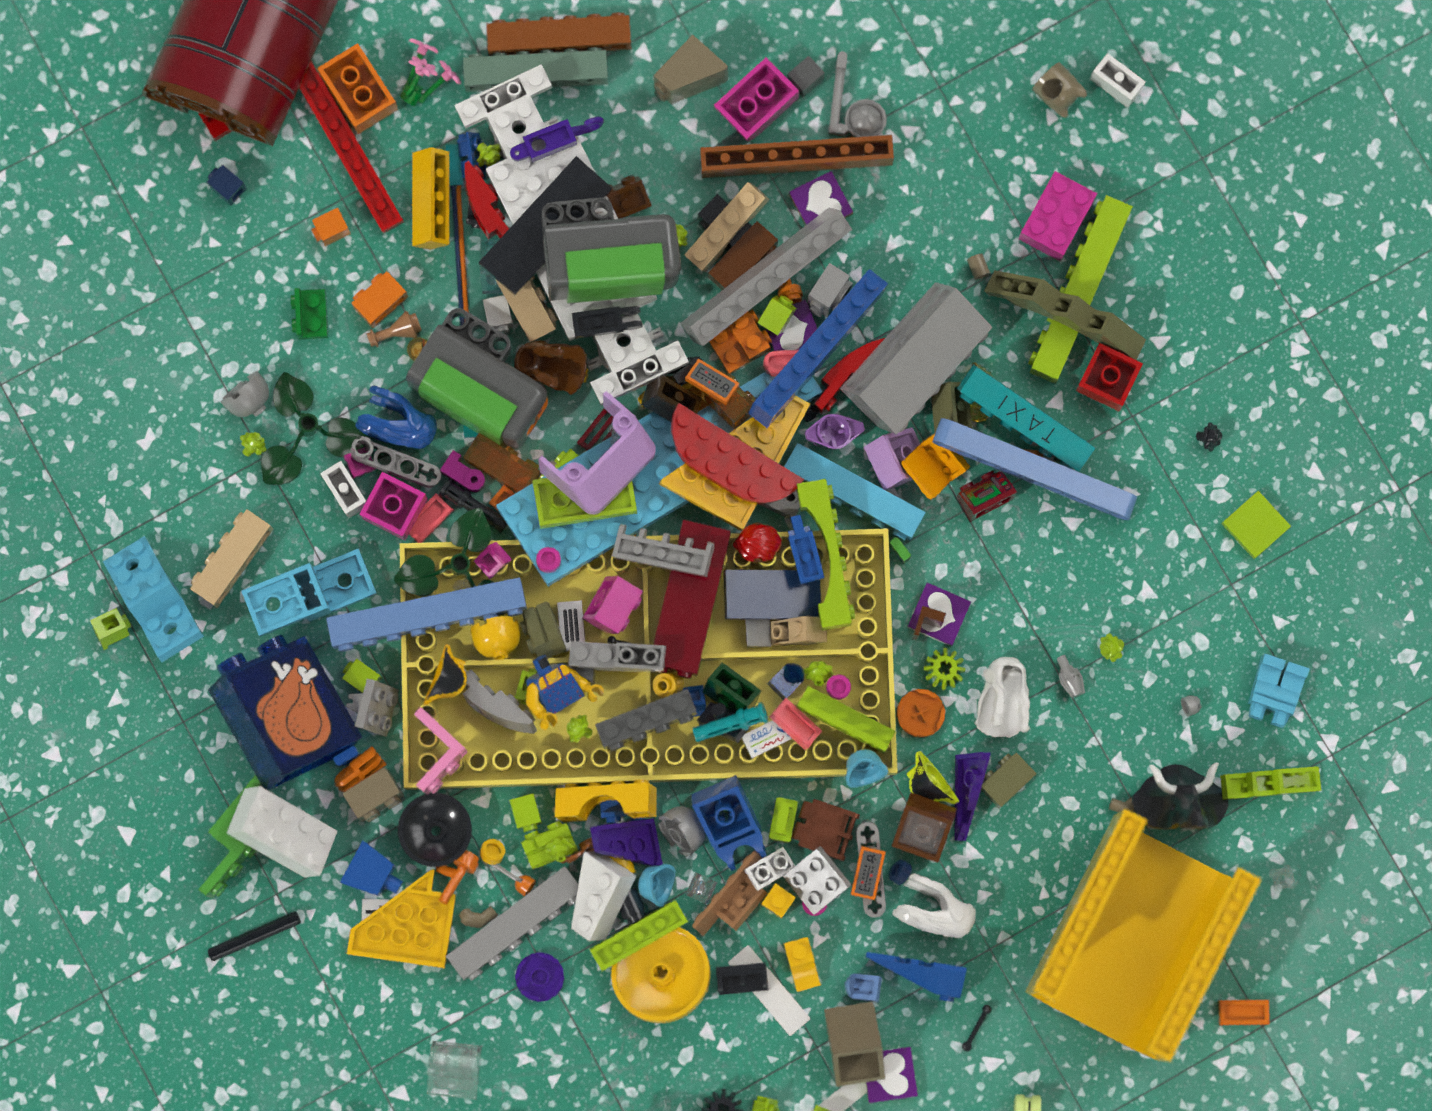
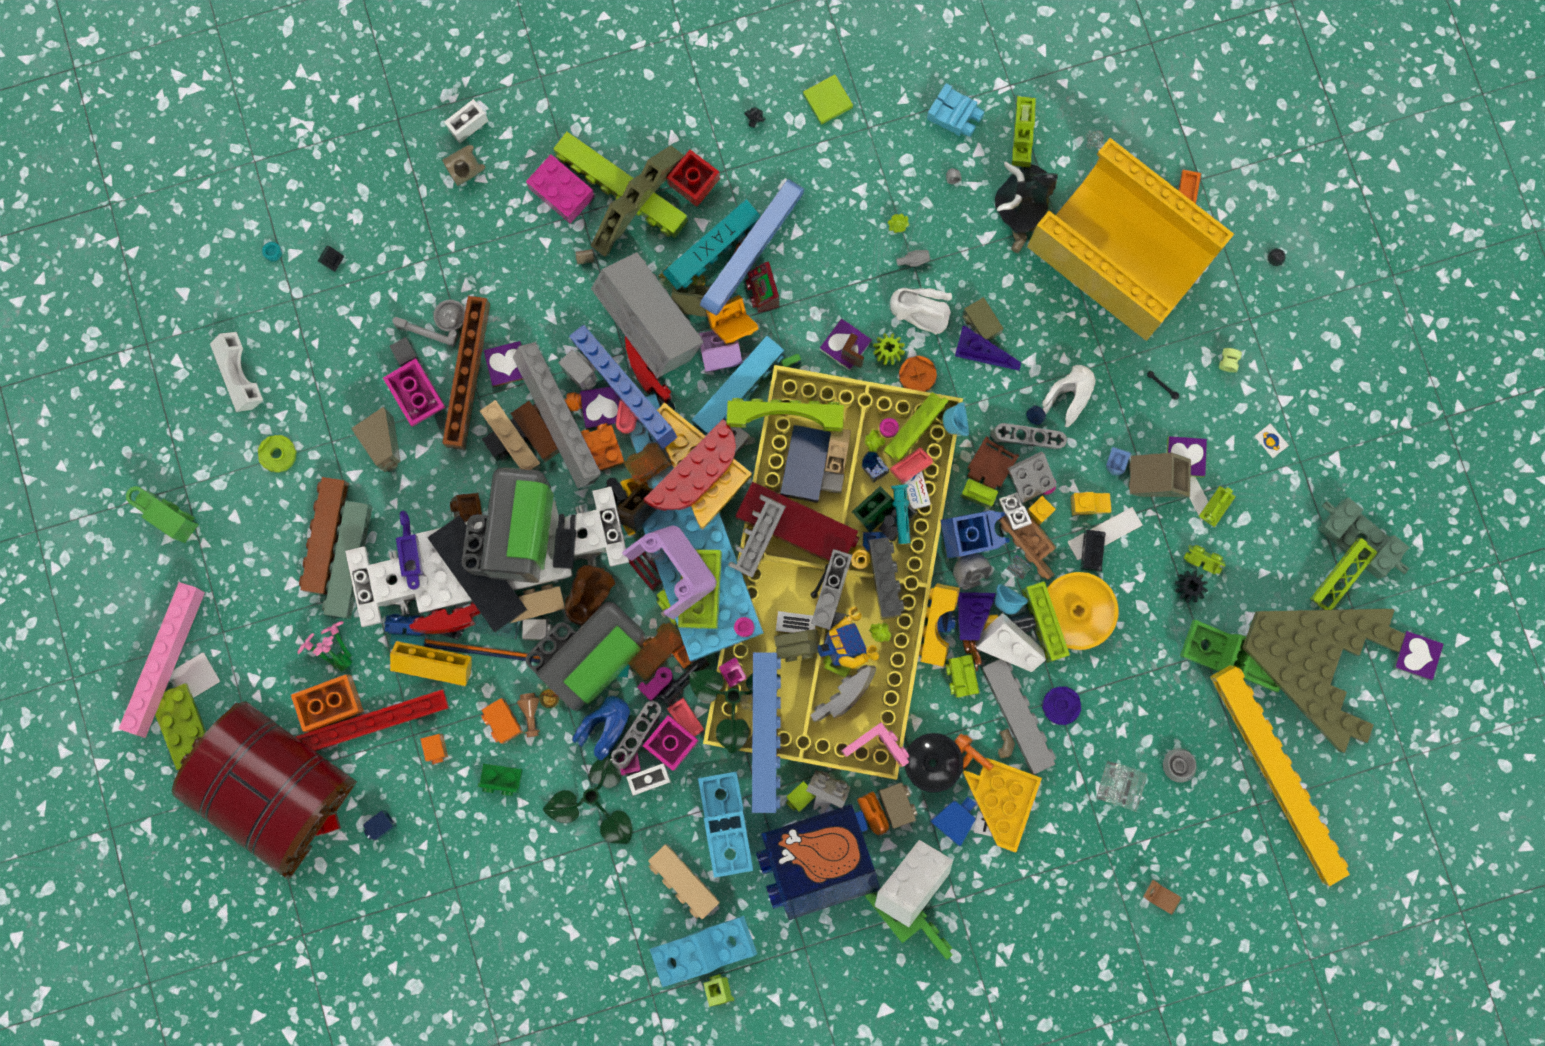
camera: 75 degrees left, 0 degrees up
black axle [207,912,301,961] -> none
light grey cylinder [221,371,269,417] -> none
lime plant [240,432,267,457] -> none
hat [422,644,467,705] -> none
yellow cylinder [470,616,520,660] -> none
lime plant [477,142,501,167] -> none
yellow tile [479,839,505,865] -> none
orange hinge [481,859,536,897] -> none
lime brick [510,793,542,833] -> none
lime plant [545,836,575,862] -> none
dark pink brick [582,576,643,634] -> none
tile [685,358,740,405] -> none
red hair [733,522,782,563] -> none
lime brick [758,295,797,335] -> none
blue hinge [788,515,825,585] -> none
medium lavender hat [805,414,865,450] -> none
tile [851,846,886,900] -> none
blue wedge [865,952,967,1002] -> none
piece [892,792,957,863] -> none
hat [907,751,960,804] -> none

